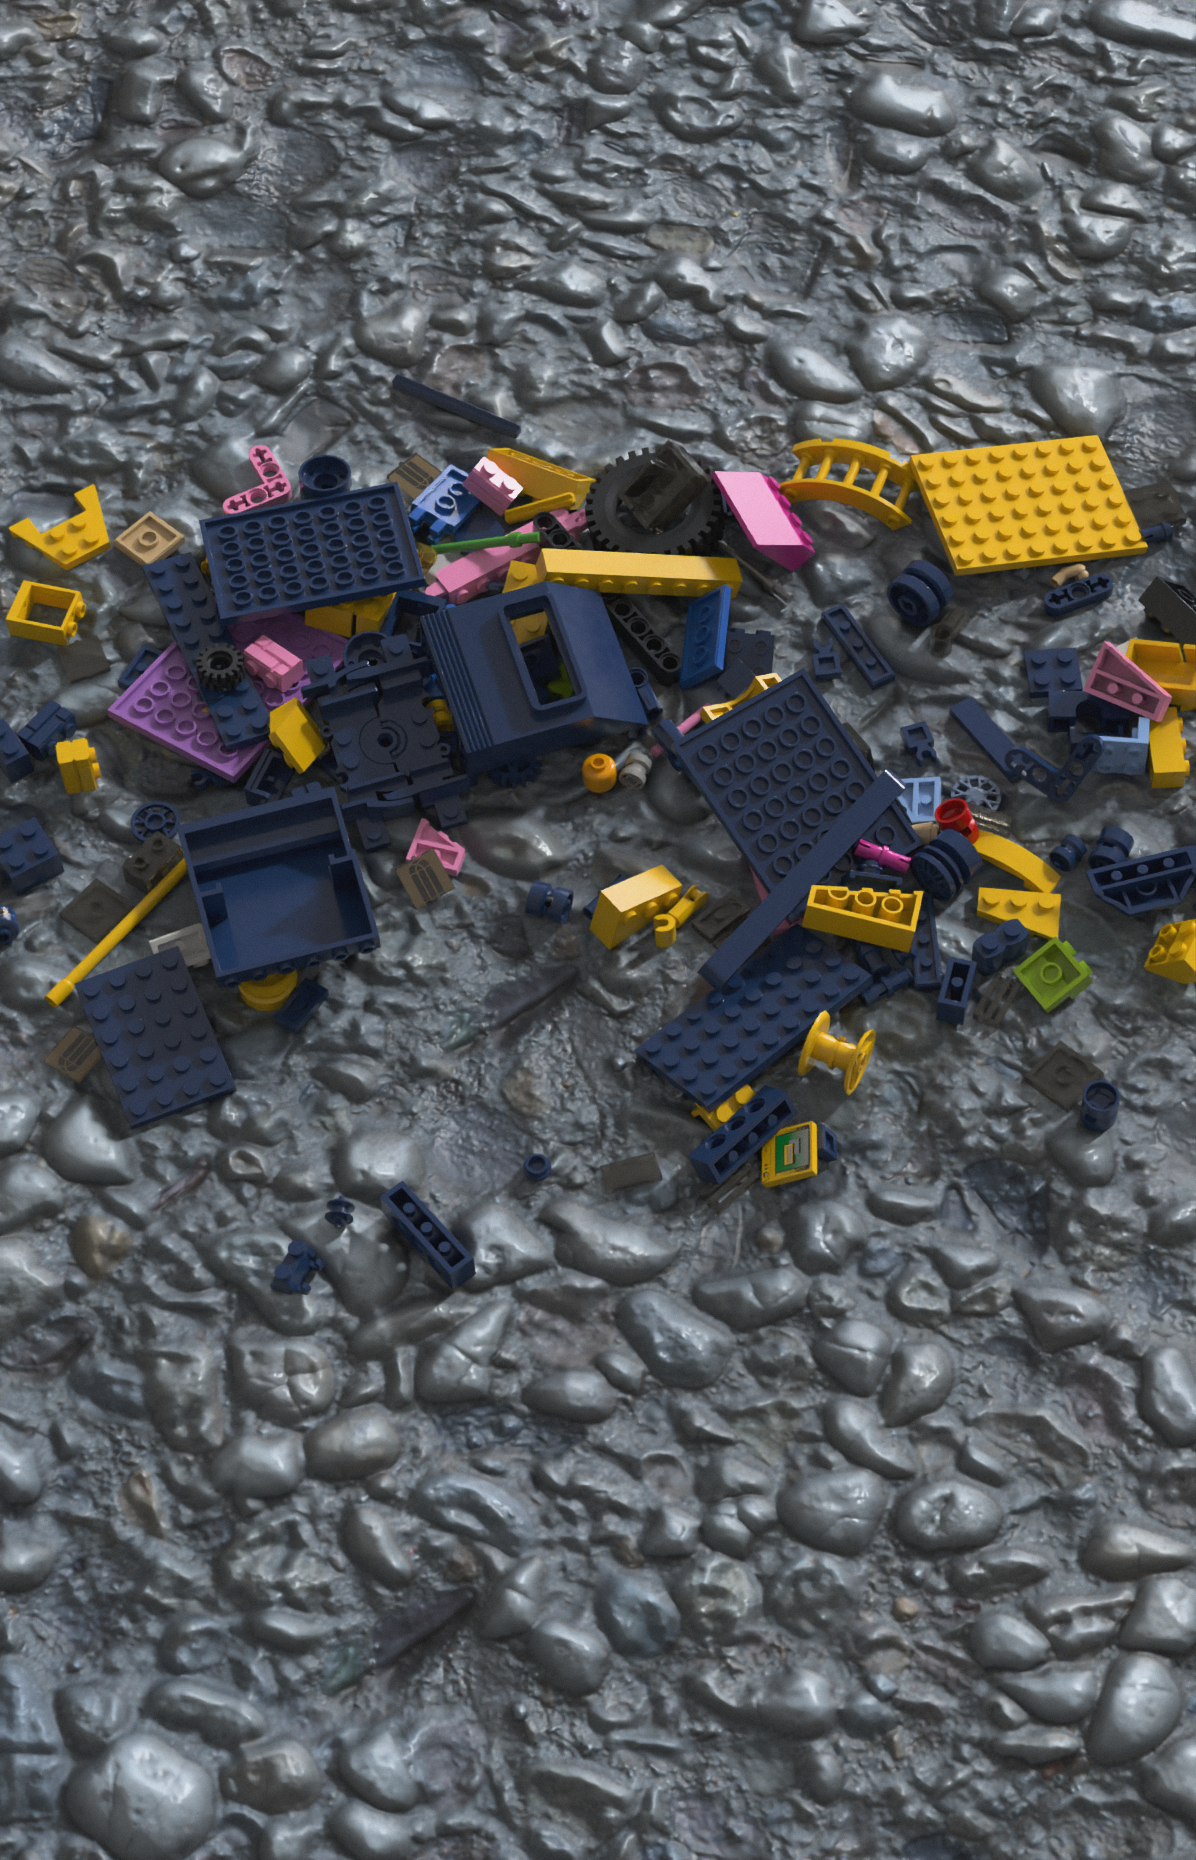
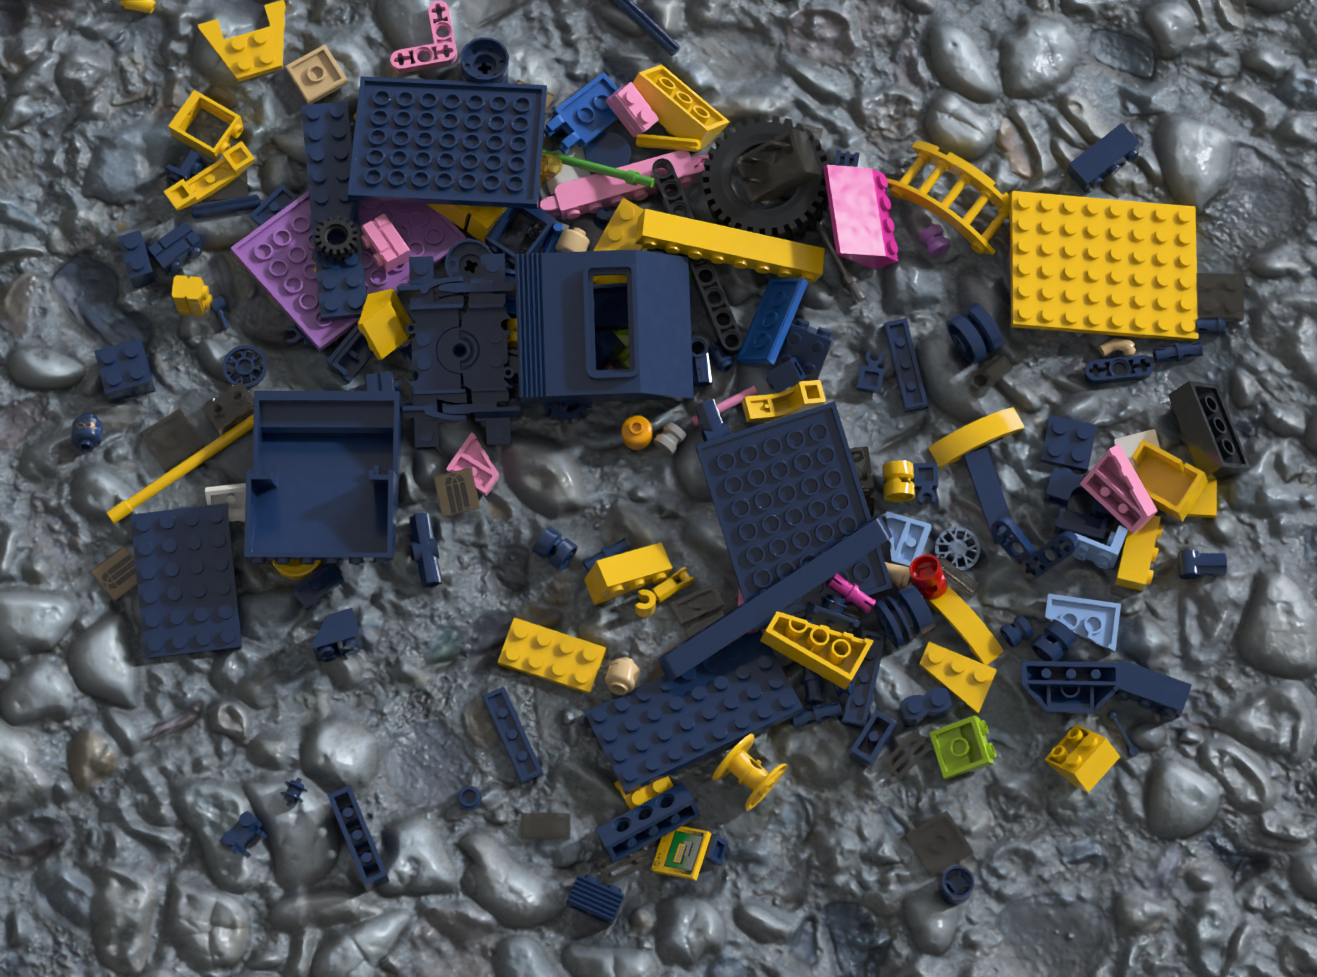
camera: 15 degrees right, 15 degrees up
clear smoke piece [387,452,442,499] -> none
none -> yellow slope [163,141,255,211]
none -> dark blue bracket [165,150,203,183]
none -> dark blue axle [191,194,261,219]
none -> dark blue hand [211,296,229,330]
none -> dark blue slope [311,608,364,663]
none -> dark blue piece [409,513,442,588]
none -> dark blue tile [482,686,544,785]
none -> yellow plate [498,618,606,695]
none -> dark blue brick [566,874,625,926]
none -> tan head [605,657,640,695]
none -> dark blue pin [708,342,733,373]
none -> yellow wheel [882,460,915,502]
none -> medium lavender wheel [920,224,951,257]
none -> yellow slope [928,407,1025,469]
none -> light blue wing [1044,594,1121,653]
none -> dark blue brick [1067,123,1141,193]
none -> dark blue pin [1153,341,1203,364]

